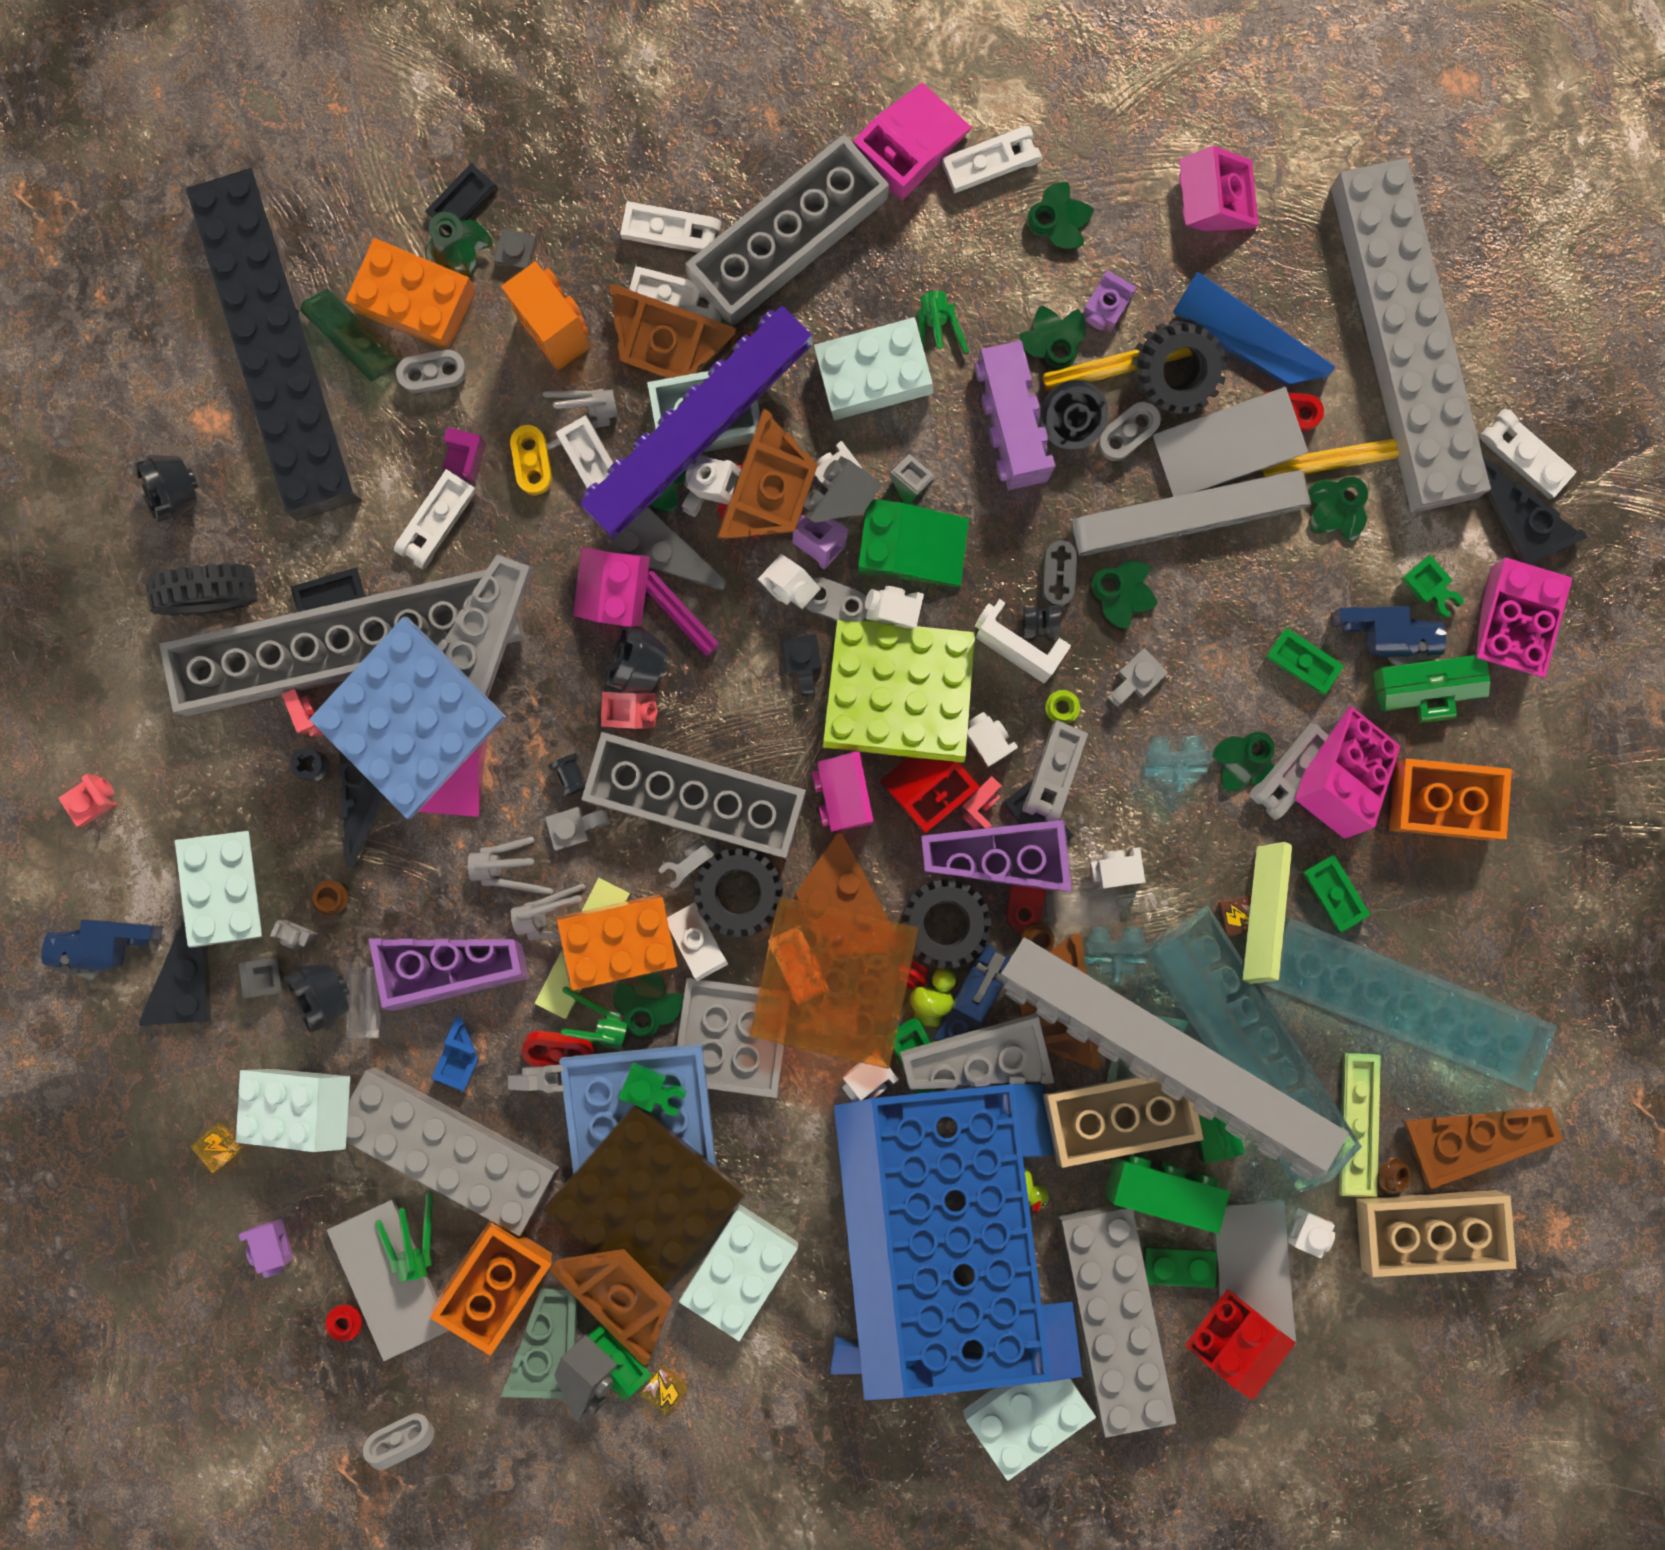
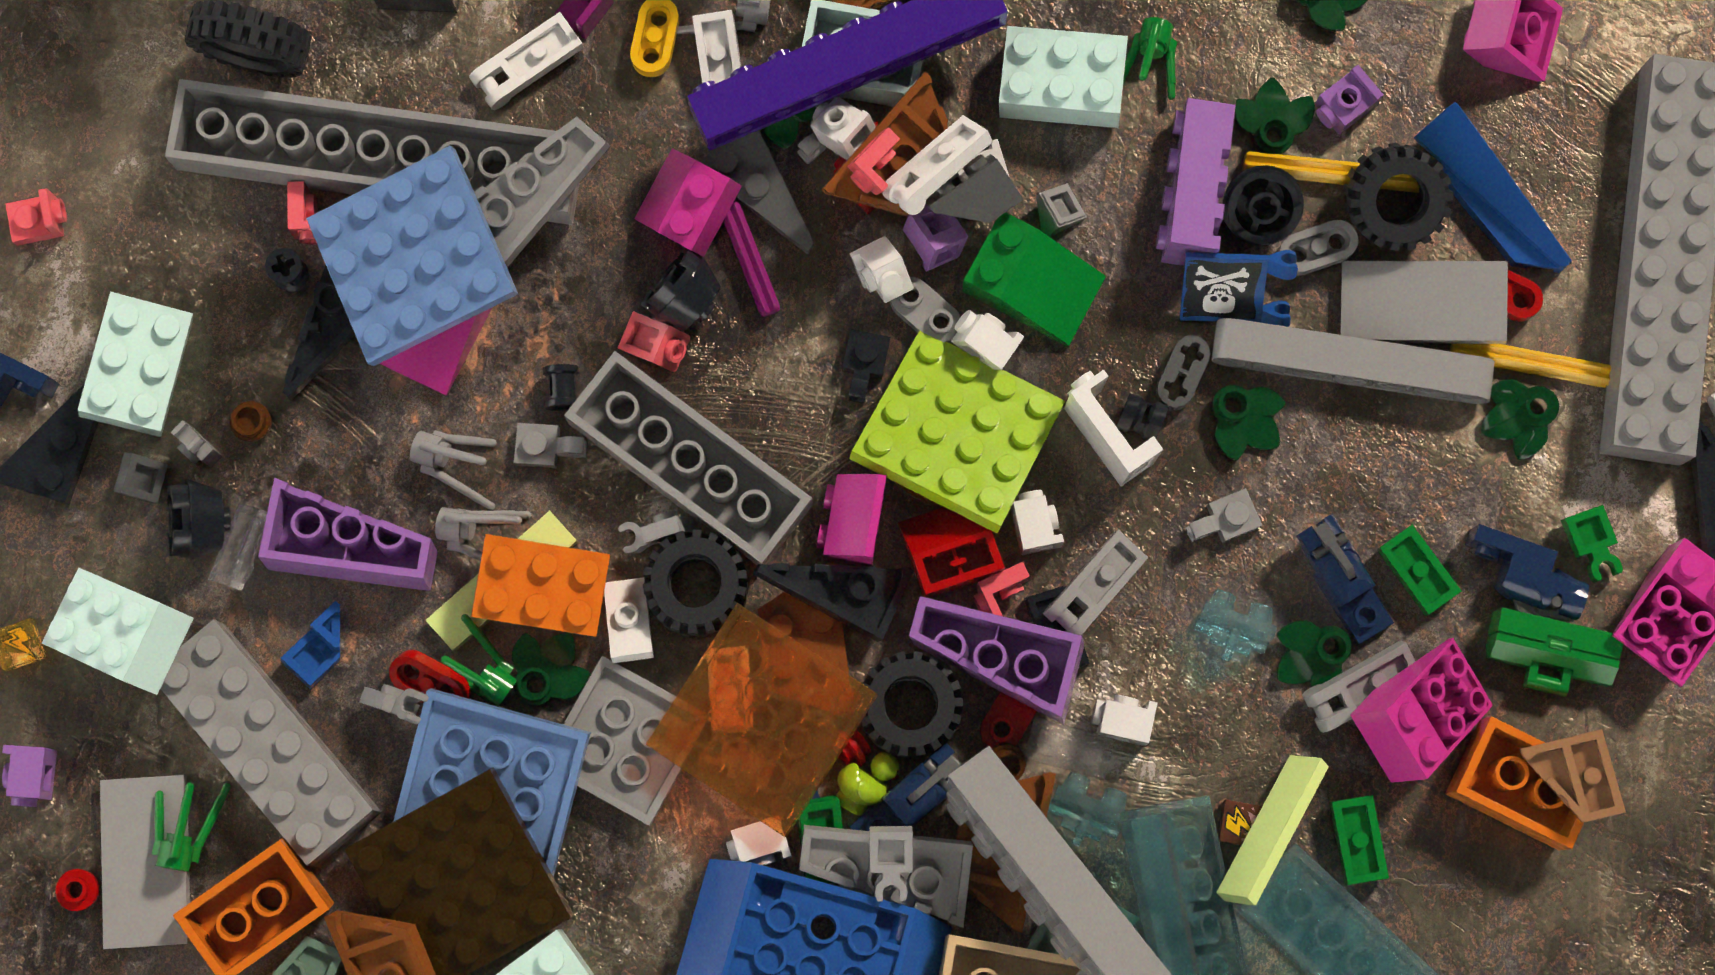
camera: 20 degrees right, 5 degrees down
black tile [290,567,367,612] -> none
green plate [618,1063,687,1116] -> none
lime plate [1045,690,1080,724] -> none
none -> black wing [753,563,914,642]
none -> coral bracket [847,127,900,195]
none -> light grey plate [869,826,913,902]
none -> white plate [882,115,993,215]
none -> flag [1180,250,1298,327]
none -> dark blue plate [1296,514,1394,646]
none -> medium nougat wing [1519,729,1626,823]

